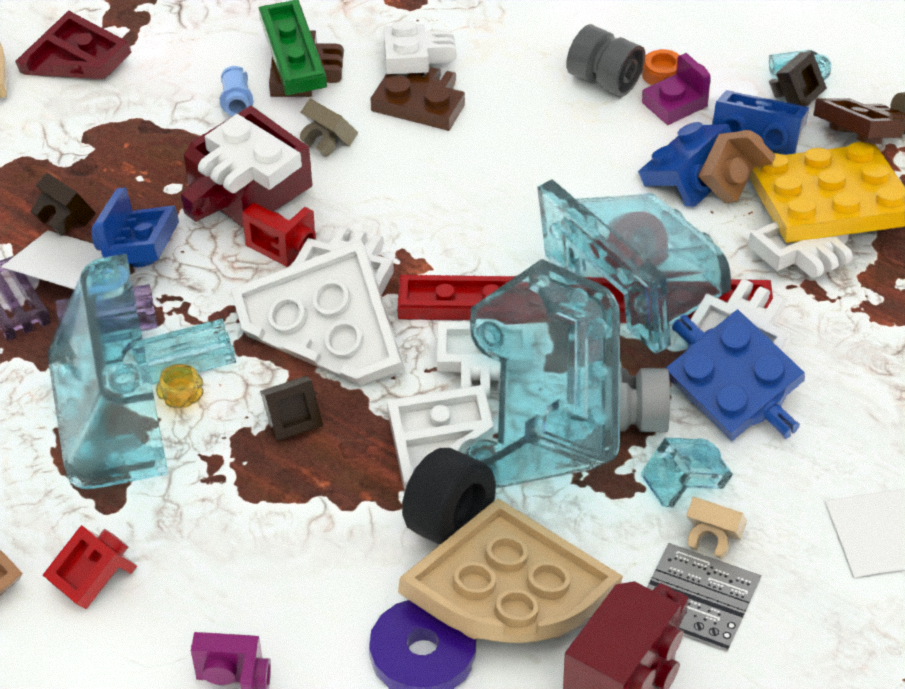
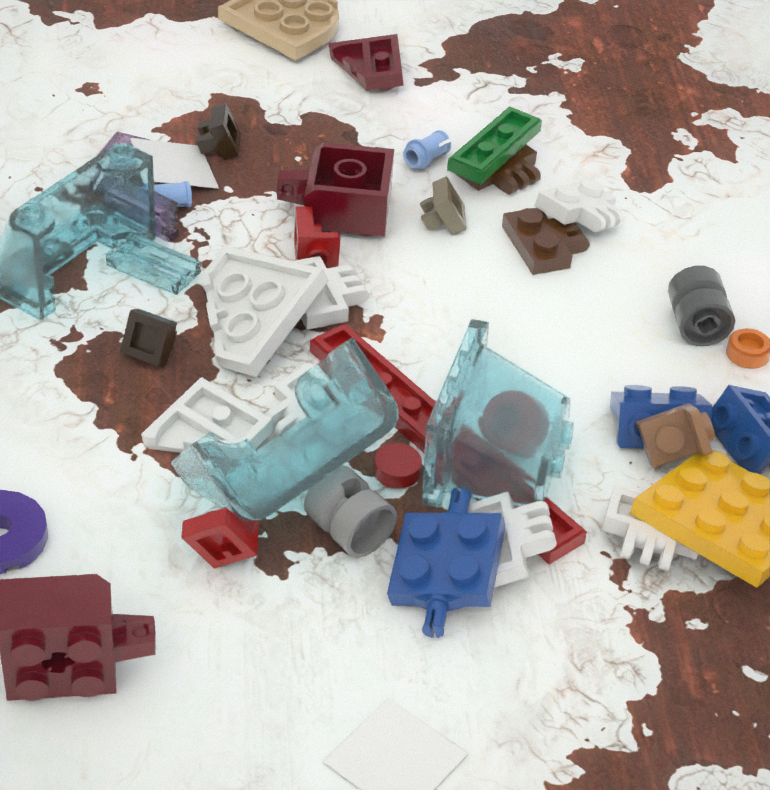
camera: 45 degrees right, 5 degrees down
blue bracket [92,187,179,267] -> none
clear yellow plate [156,364,204,408] -> none
white hinge [198,114,302,193] -> none
tan plate [398,498,623,643] -> none
black tyre [402,447,496,545] -> none
clear light blue bracket [641,437,733,507] -> none
magenta bracket [642,53,711,126] -> none
light grey sticker [647,543,762,651] -> none
tan tile [686,496,747,559] -> none
none -> red bracket [181,507,260,569]

